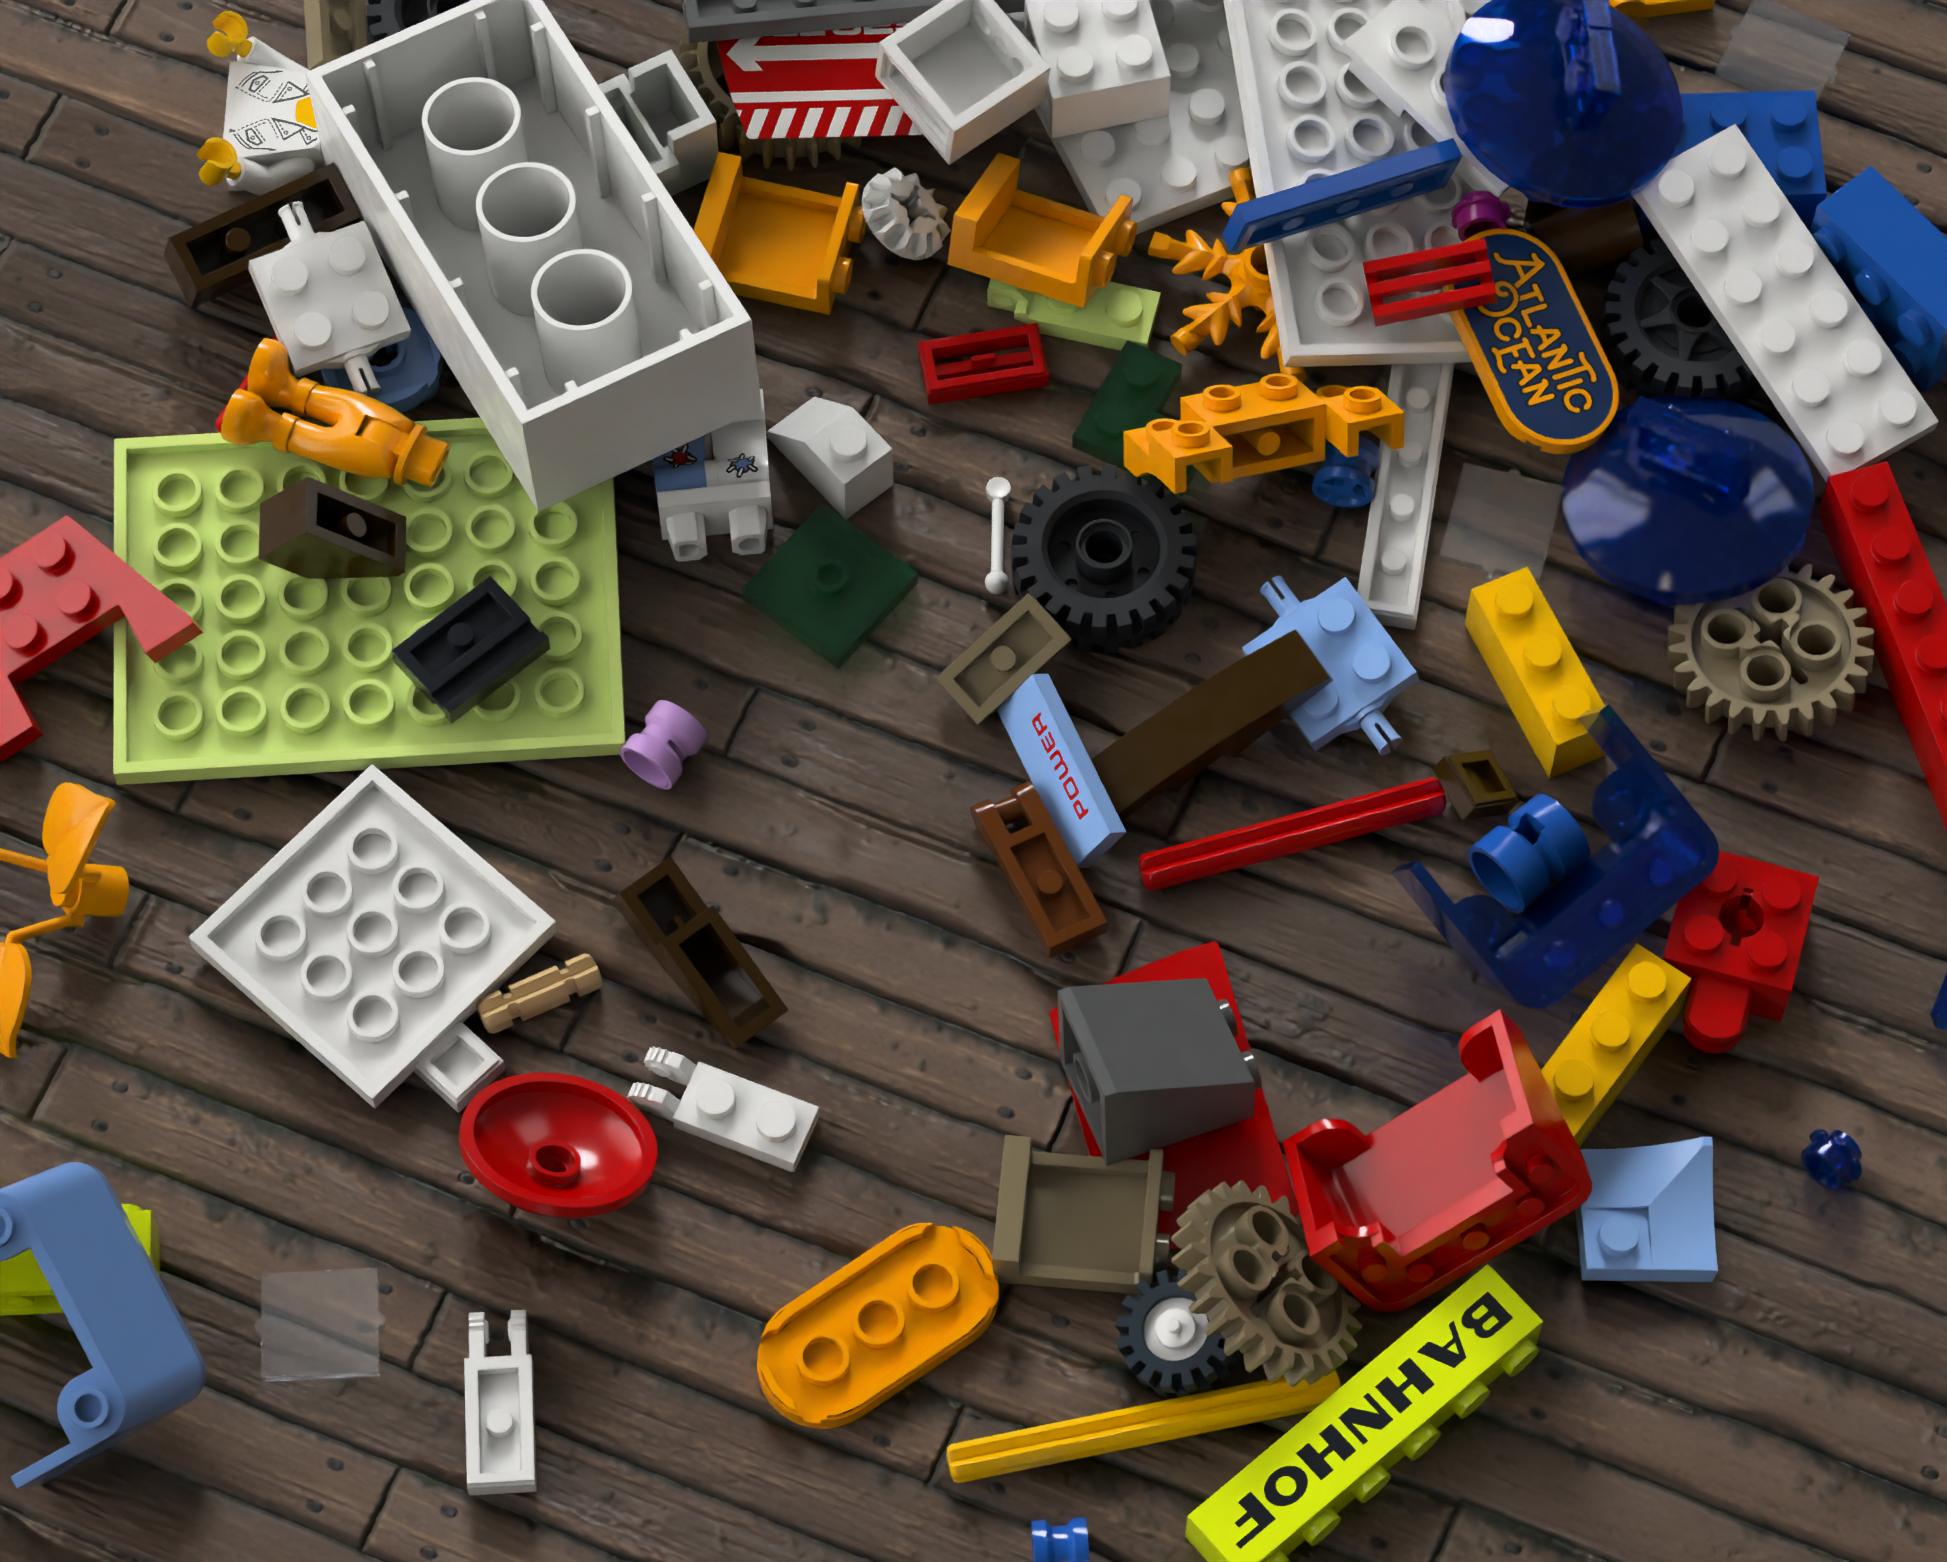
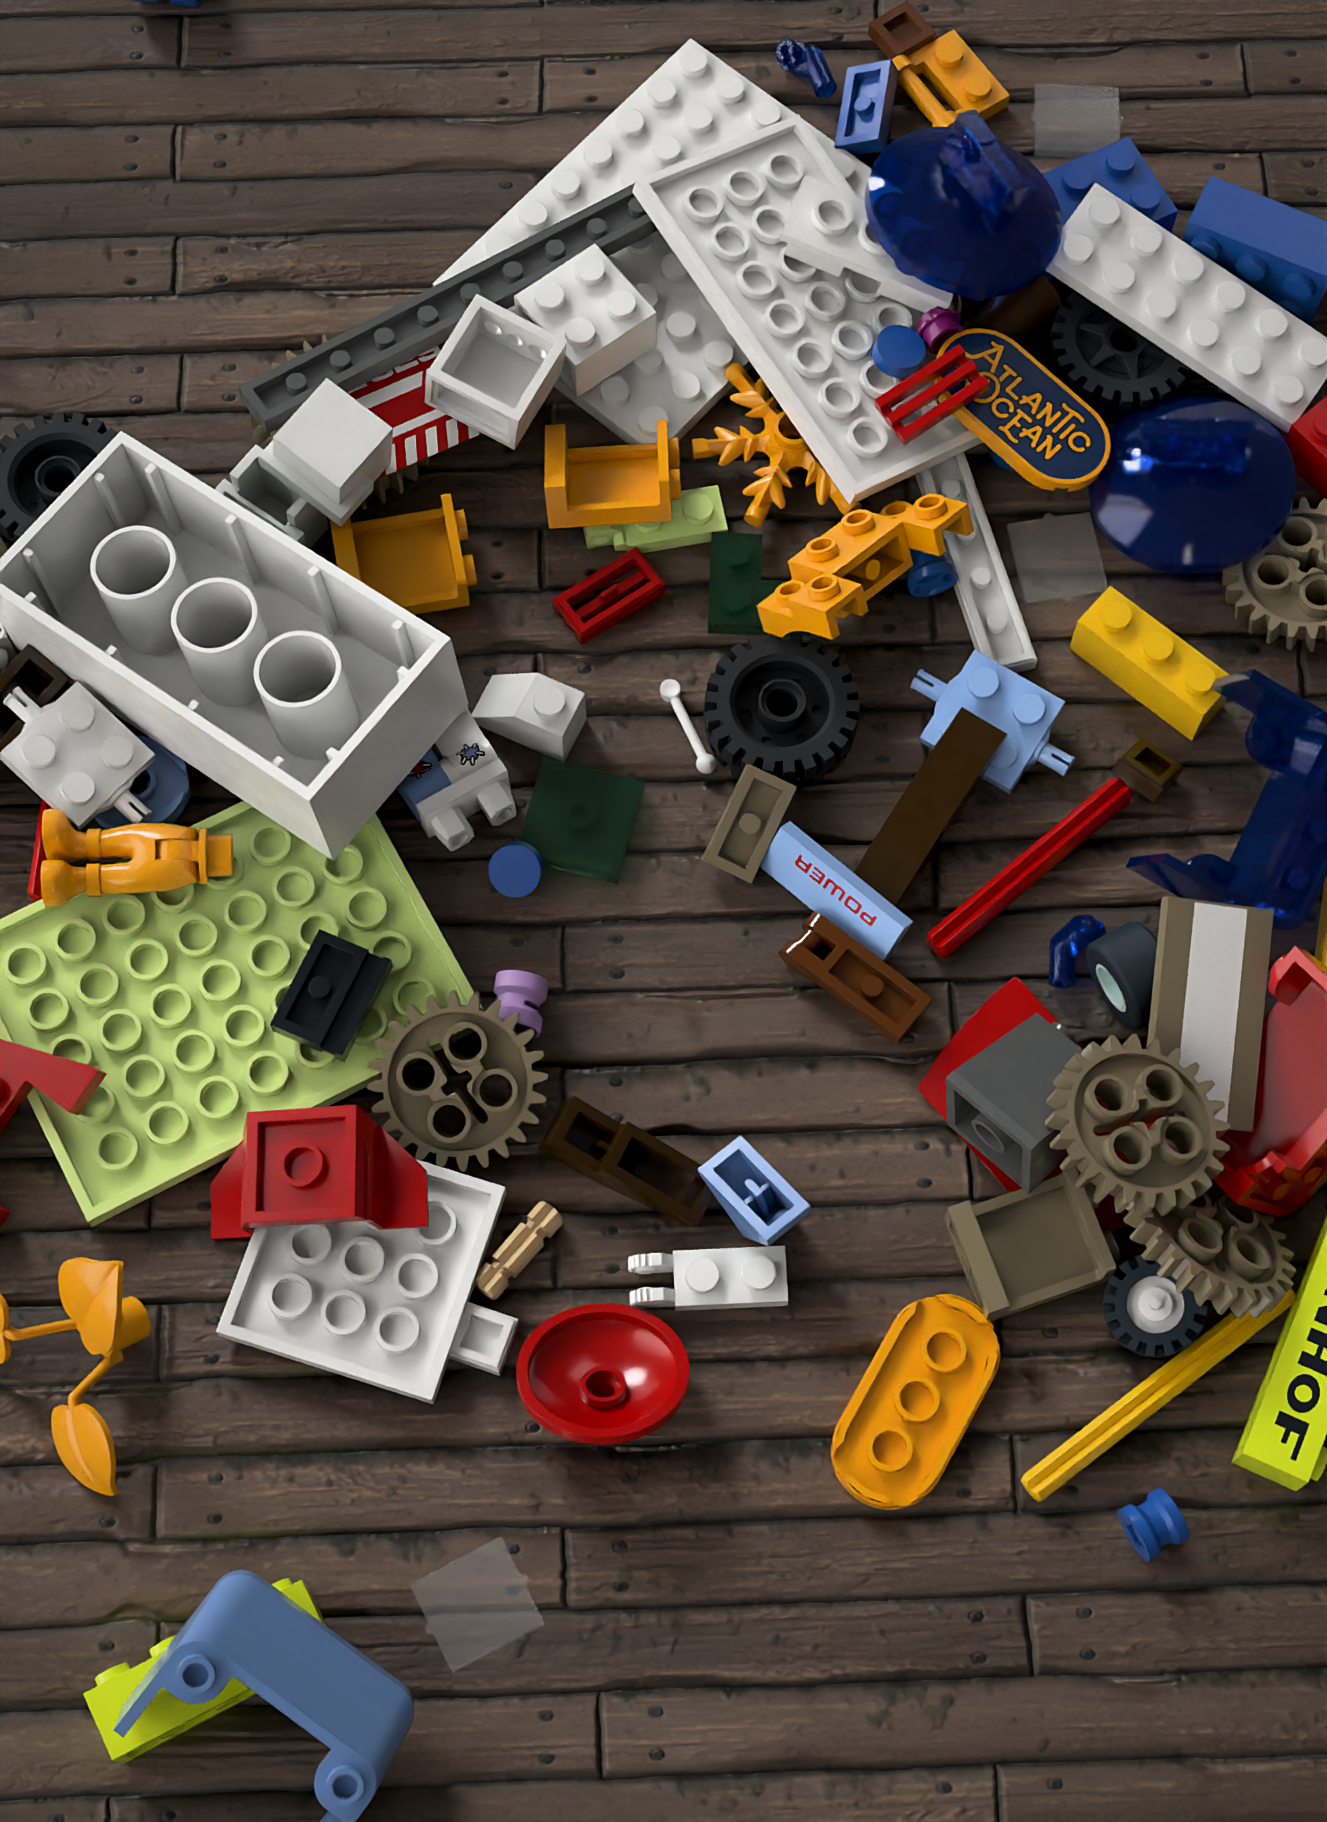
camera: 25 degrees left, 5 degrees up
dark brown slope [258,477,406,579] -> none
white hinge [464,1310,537,1496] -> none
white gear [862,167,951,260] -> none
blue tile [1222,138,1462,253] -> none
blue wheel [1468,793,1590,914] -> none
none -> red piece [210,1105,429,1240]
none -> white plate [259,378,393,527]
none -> dark tan gear [367,990,549,1172]
none -> blue tile [488,841,544,898]
none -> medium blue slope [697,1135,812,1246]
none -> blue tile [872,325,926,378]
none -> dark tan gear [1045,1034,1230,1217]
none -> clear blue arm [1048,914,1106,988]
none -> black wheel [1086,921,1157,1029]
none -> tile [1147,896,1274,1132]

